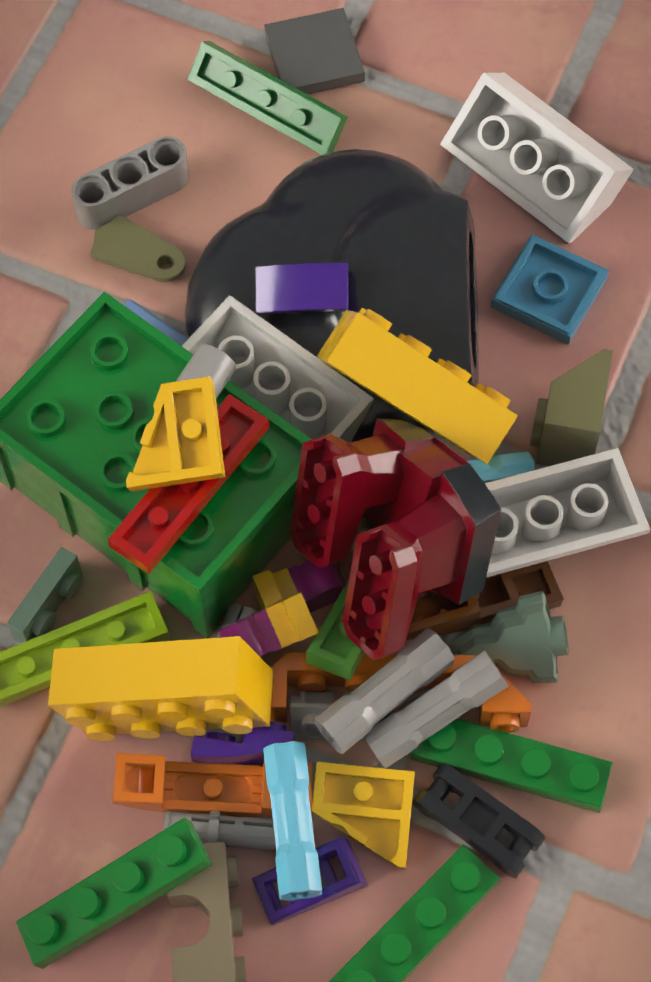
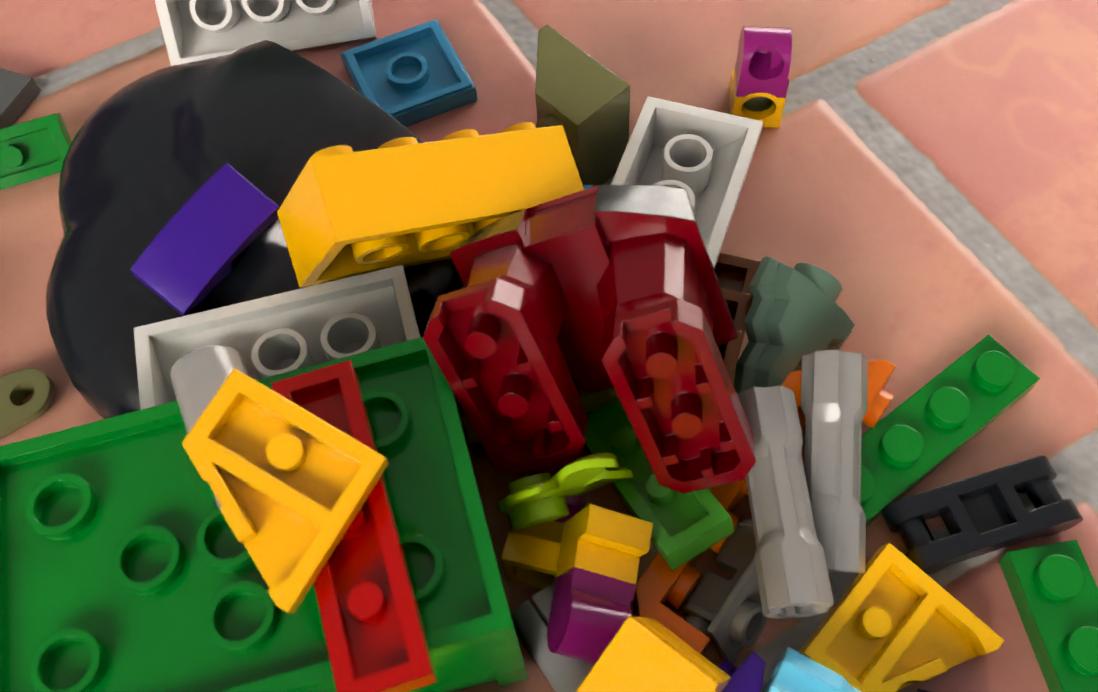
camera: 50 degrees left, 5 degrees down
none -> lime plate [498,452,633,530]

